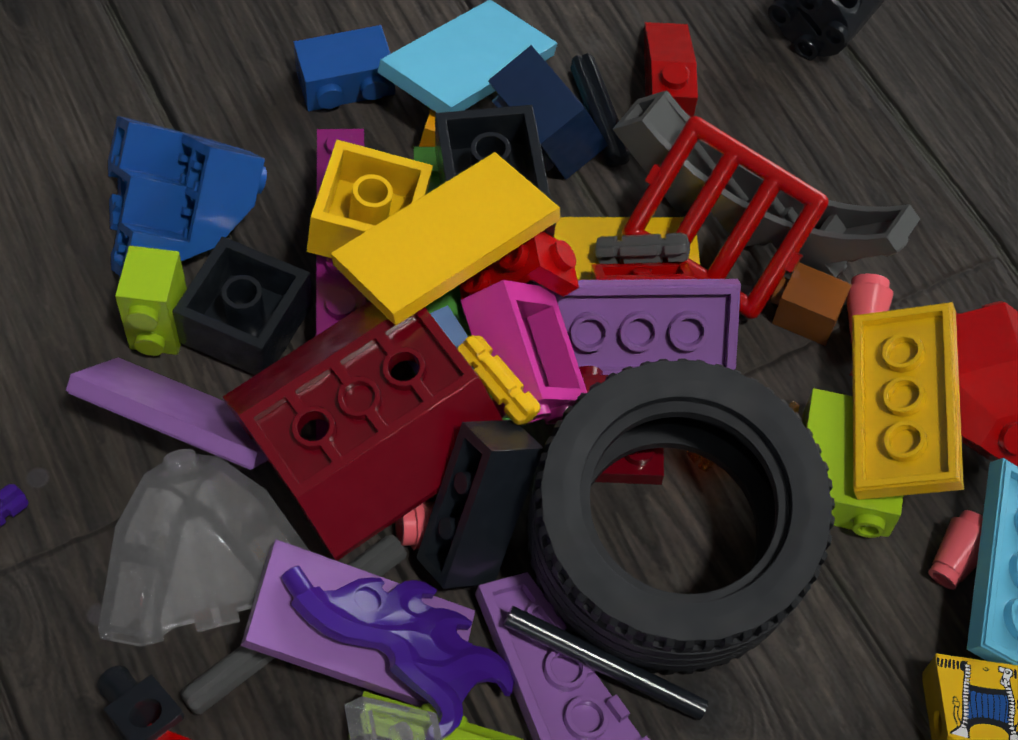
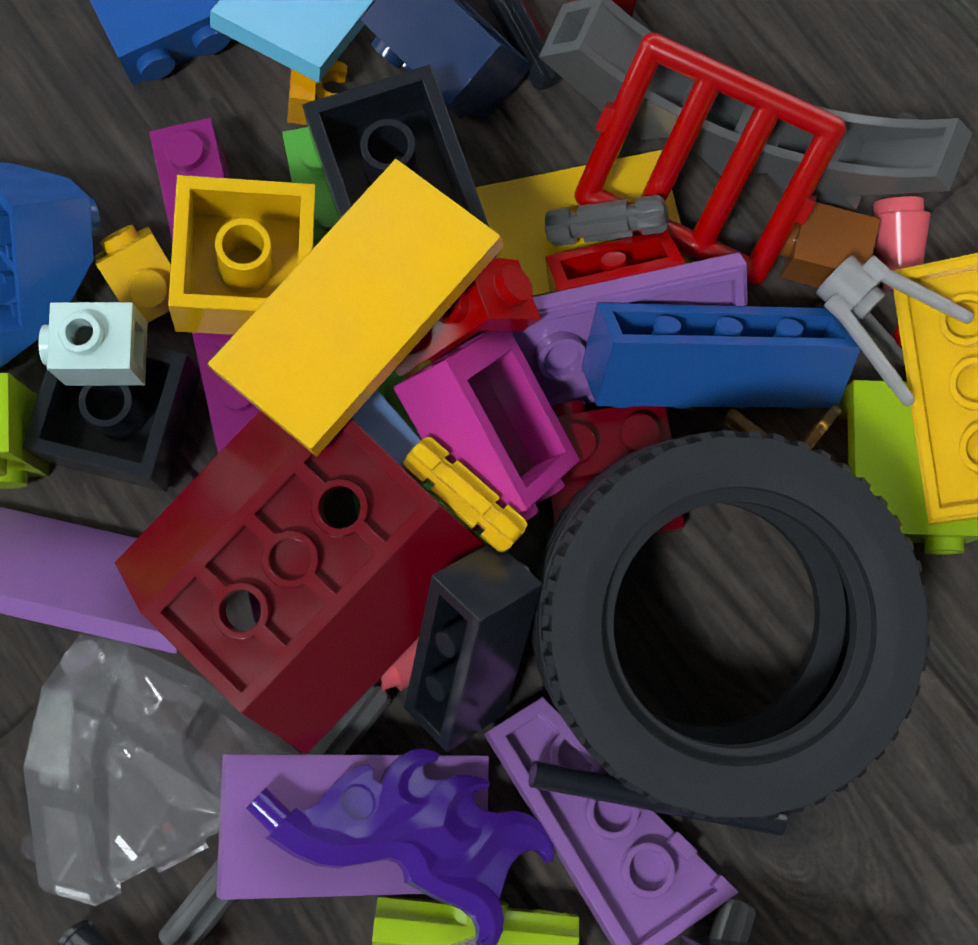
camera: 10 degrees left, 20 degrees up
none -> light aqua brick [39,302,148,386]
none -> yellow bracket [95,224,171,323]
none -> blue brick [581,303,861,409]
none -> light grey plant [816,255,974,406]

